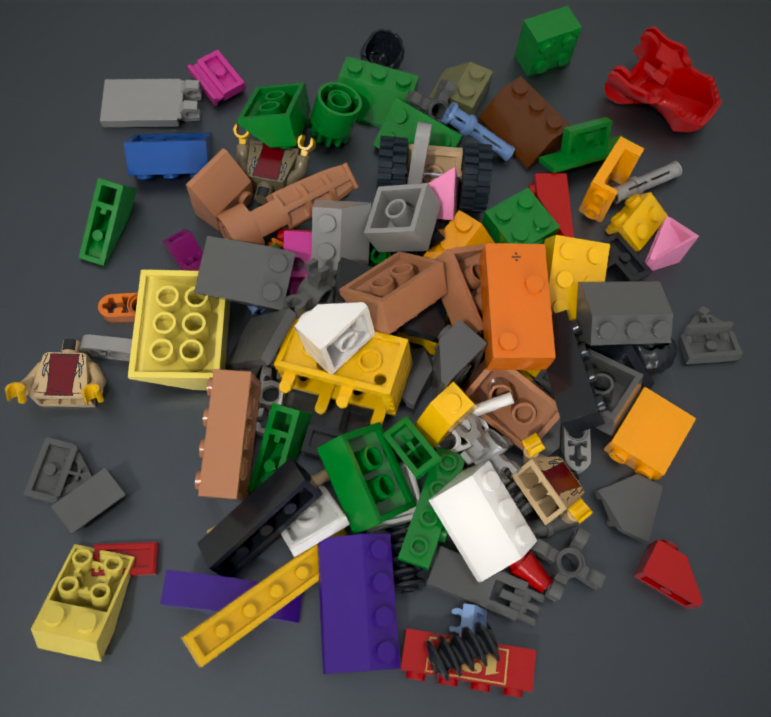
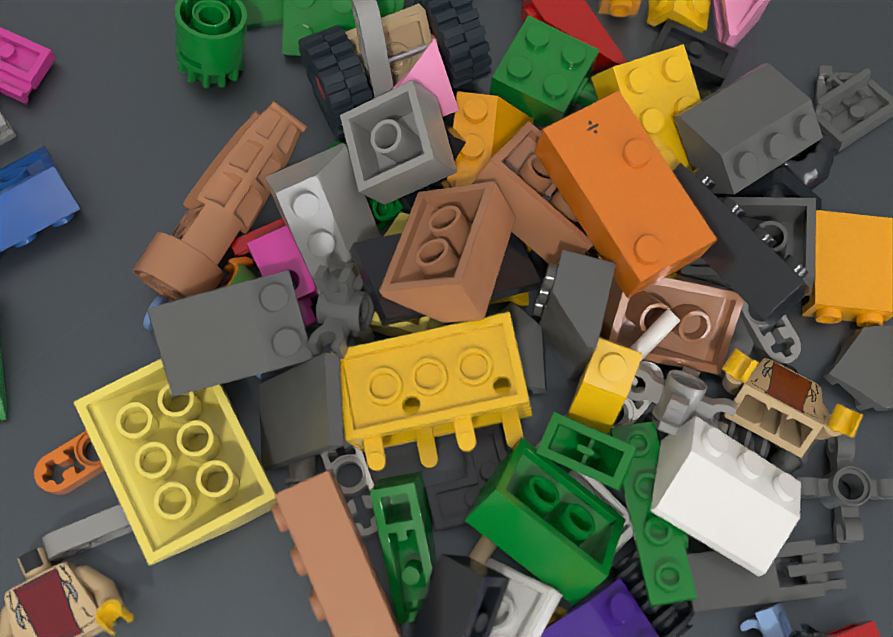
camera: 30 degrees left, 5 degrees up
magenta slope [162,228,203,271] -> none
nougat slope [186,148,254,231] -> none
torso [233,124,316,204] -> none
green slope [237,82,311,149] -> none
white slope [294,302,375,376] -> none
red cone [508,550,553,593] -> none

